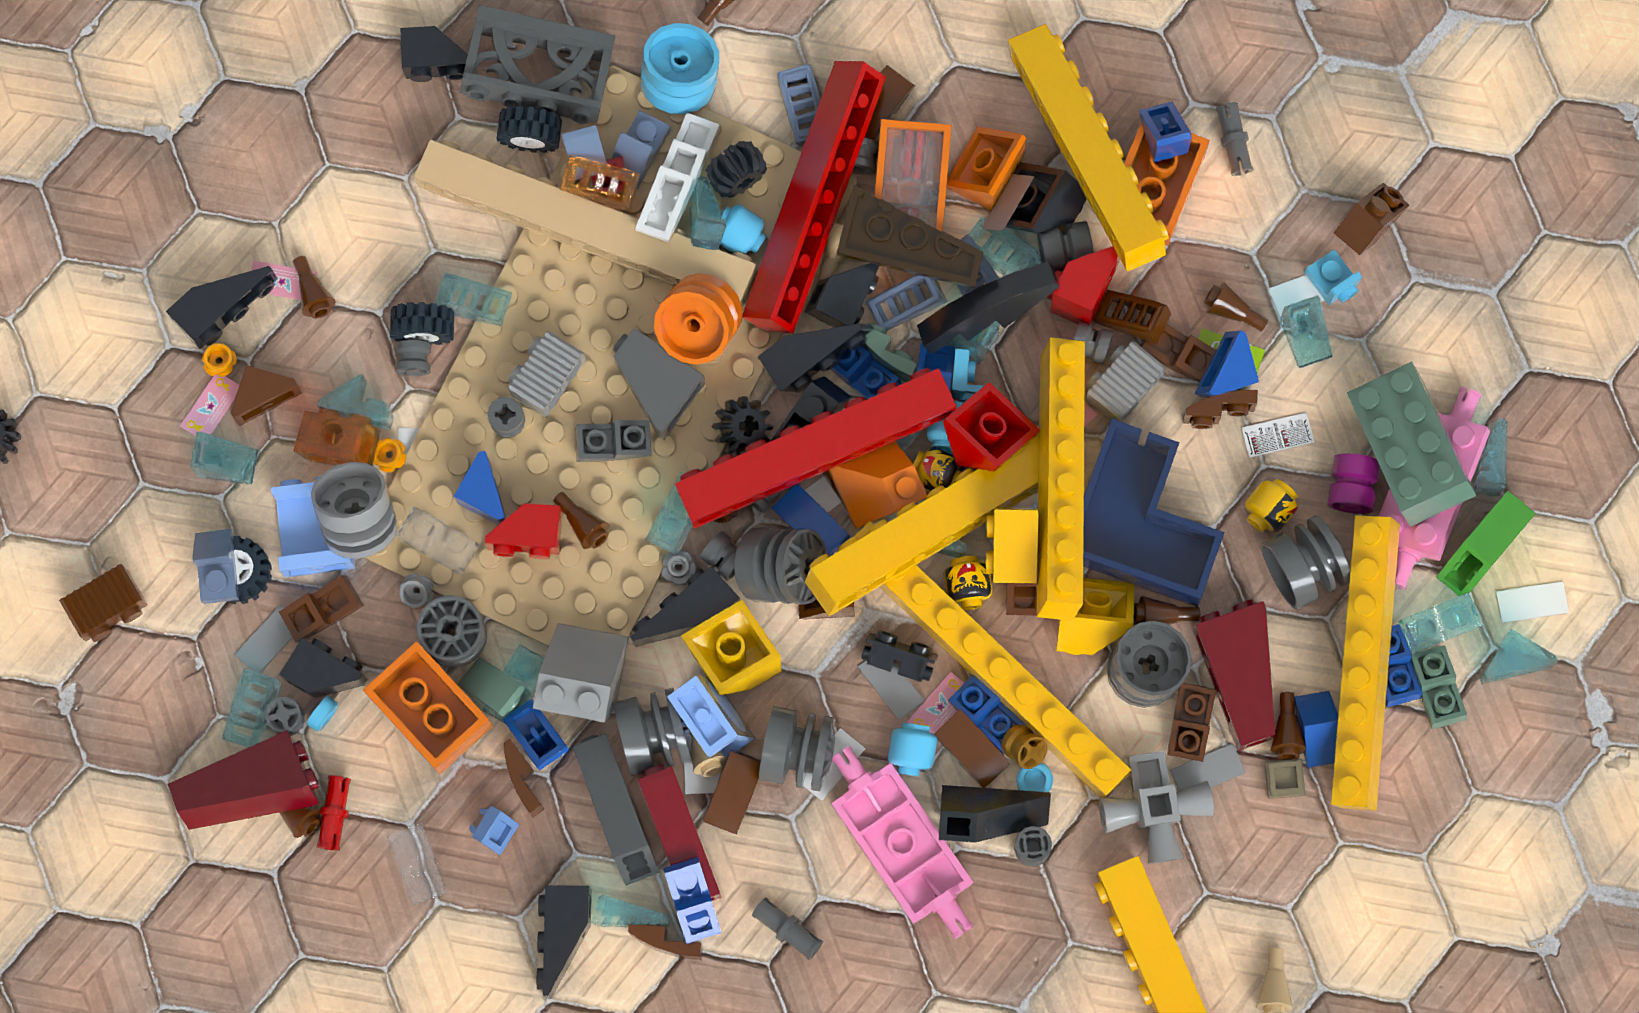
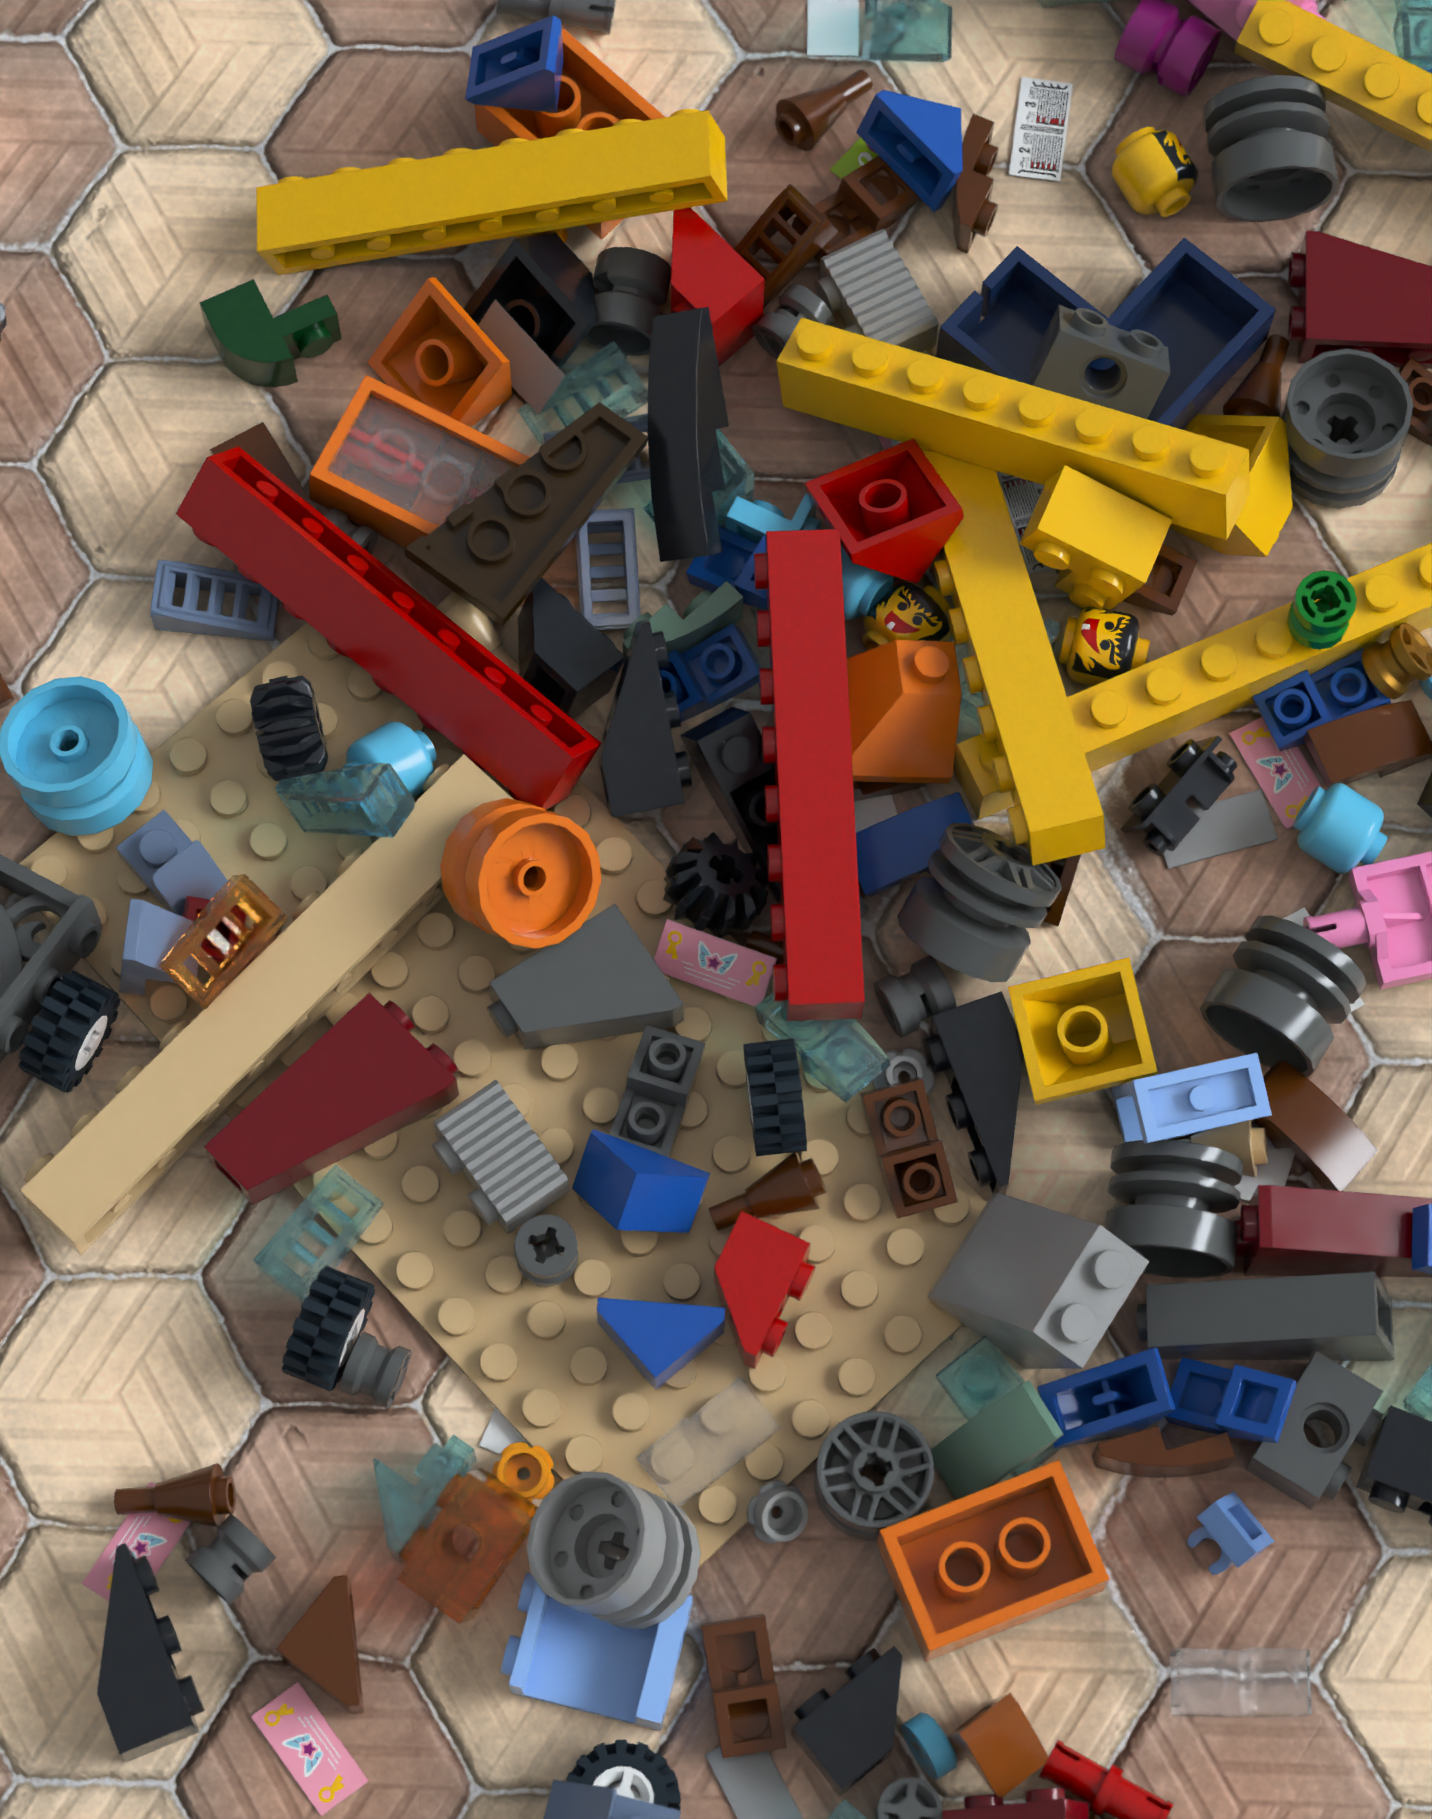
camera: 75 degrees left, 5 degrees down
clear light blue slope [190,432,258,484] -> none
light orange plate [202,343,237,377] -> none
white slope [635,113,720,242] -> none
none -> dark grey wheel [185,1514,276,1605]
none -> dark green brick [200,279,342,387]
none -> dark red slope [204,993,459,1205]
none -> blue slope [572,1129,710,1233]
none -> bright pink sticker [654,919,777,1009]
none -> black wheel [743,1038,807,1156]
none -> reddish brown slope [859,1077,958,1219]
none -> dark orange slope [947,1693,1048,1797]
none -> dark grey brick [1030,305,1170,419]
none -> blue slope [1164,1357,1297,1443]
none -> dark grey brick [1245,1351,1384,1509]
none -> green wheel [1287,570,1357,650]

